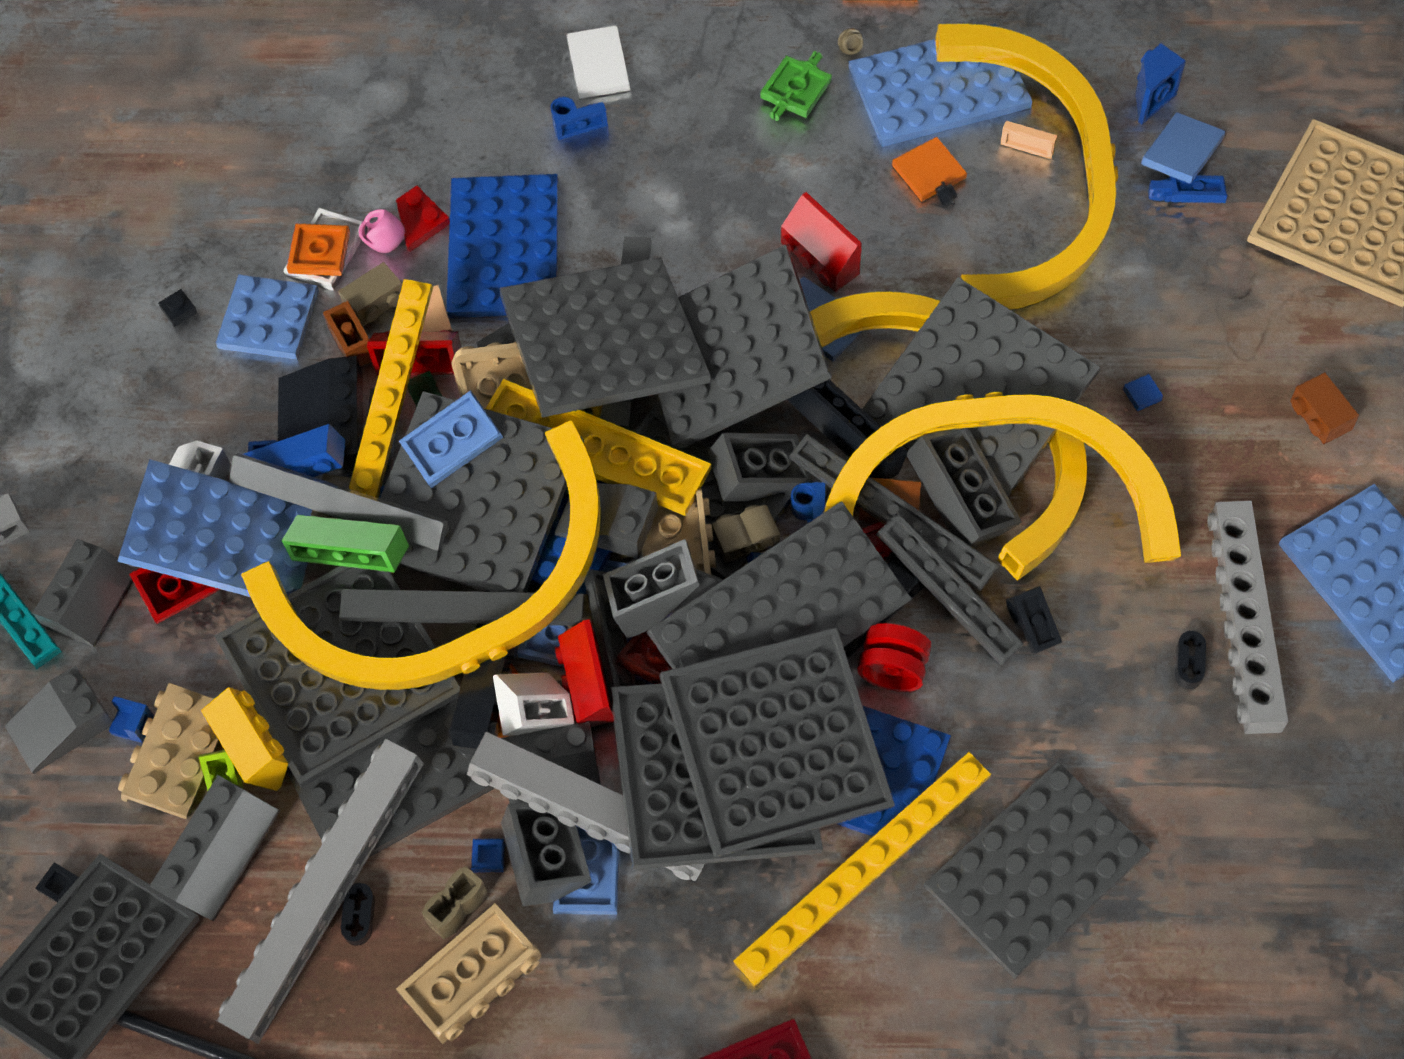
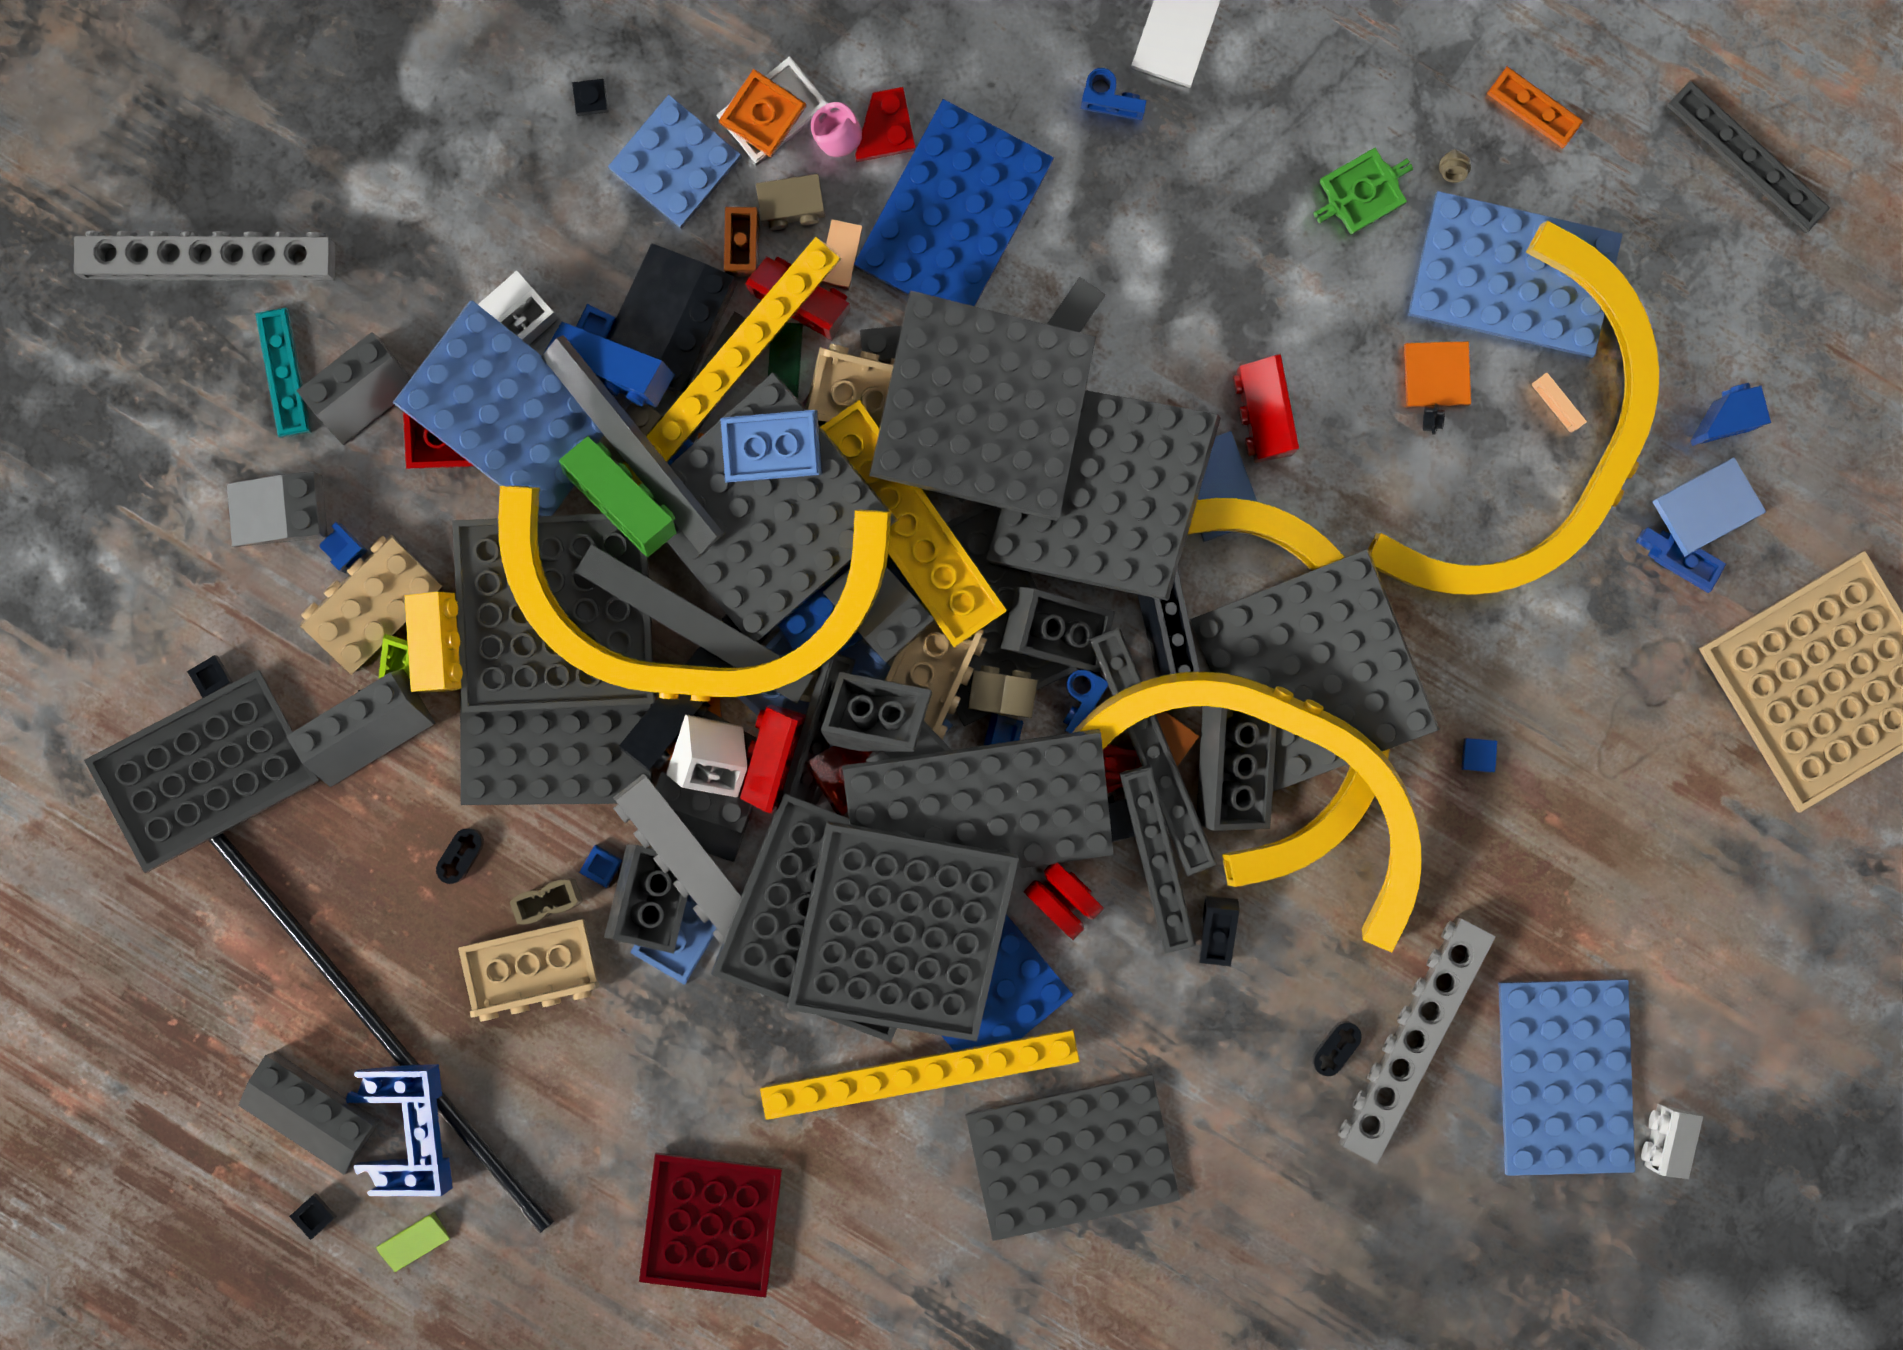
camera: 30 degrees right, 25 degrees up
light grey brick [217,739,424,1044] -> none
dark orange brick [1290,372,1359,444] -> none

